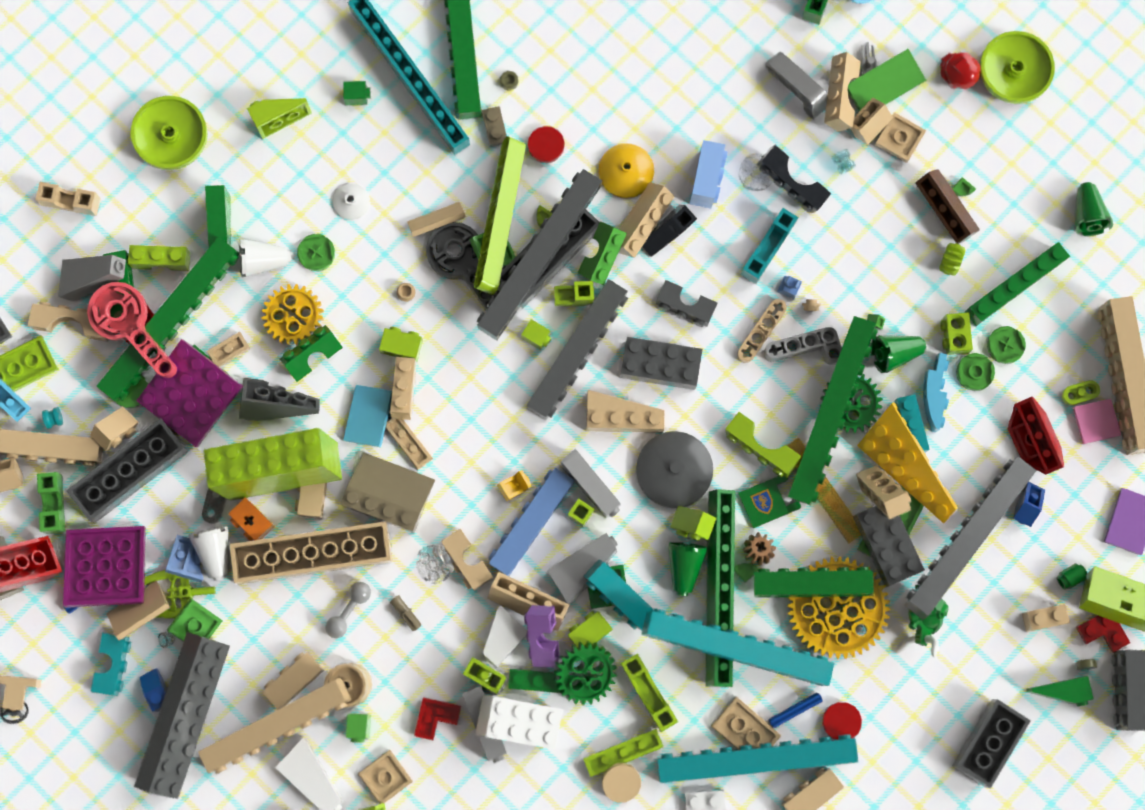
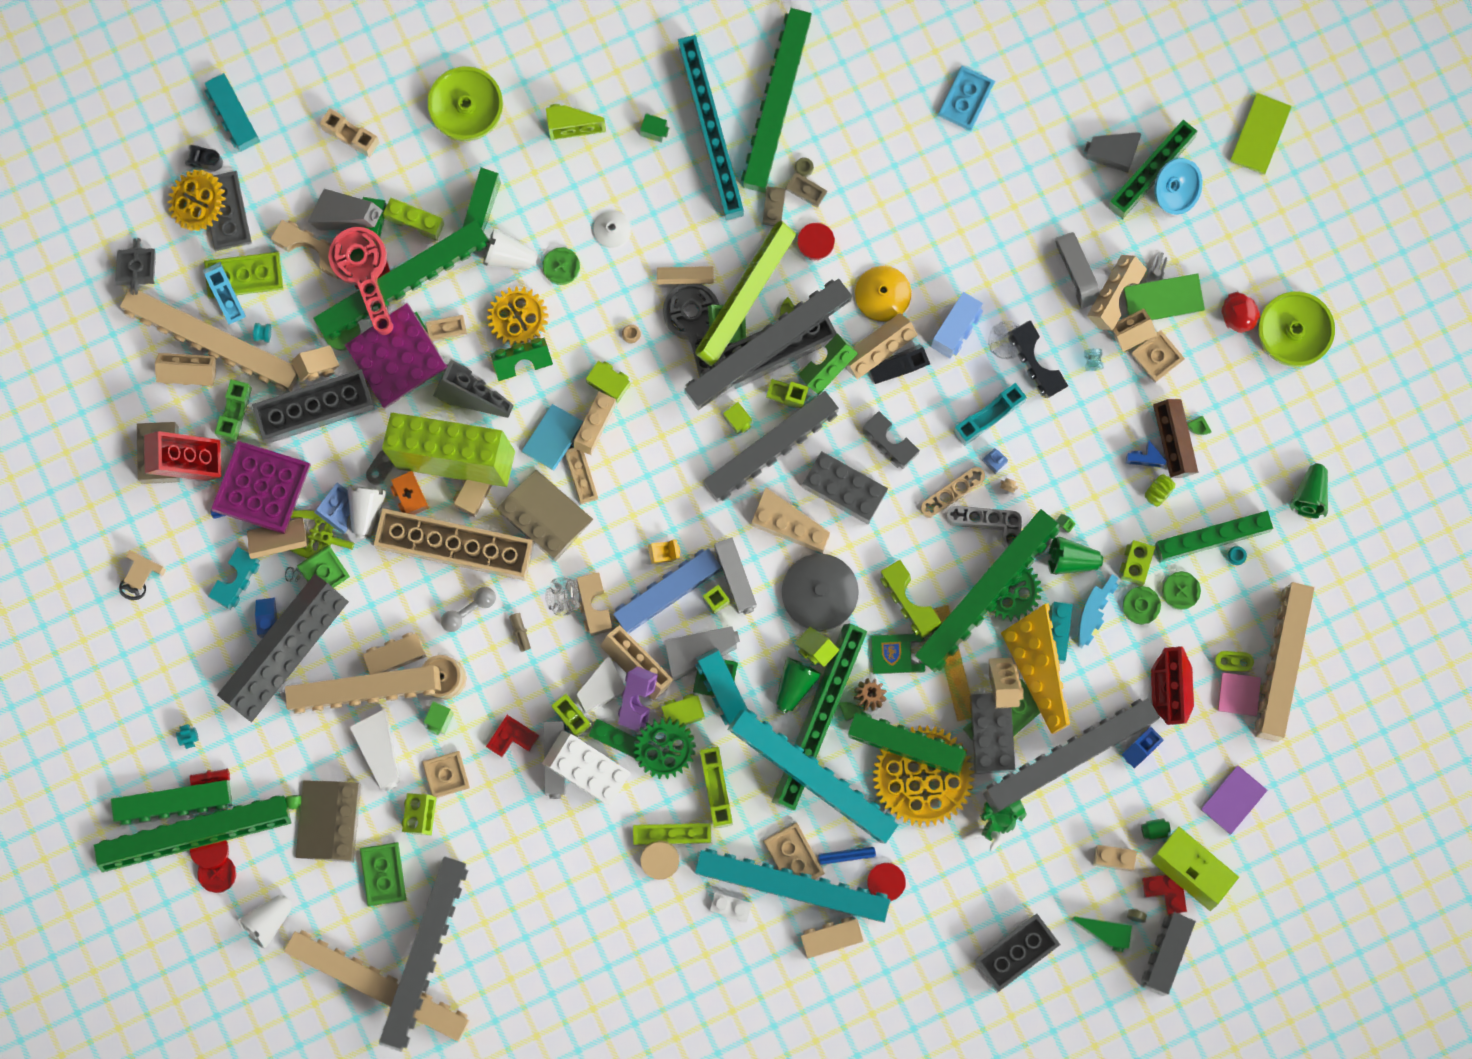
camera: 25 degrees right, 0 degrees up
none -> dark tan plate [786,172,828,208]
none -> blue slope [1125,440,1166,468]
none -> teal plate [1227,546,1247,566]

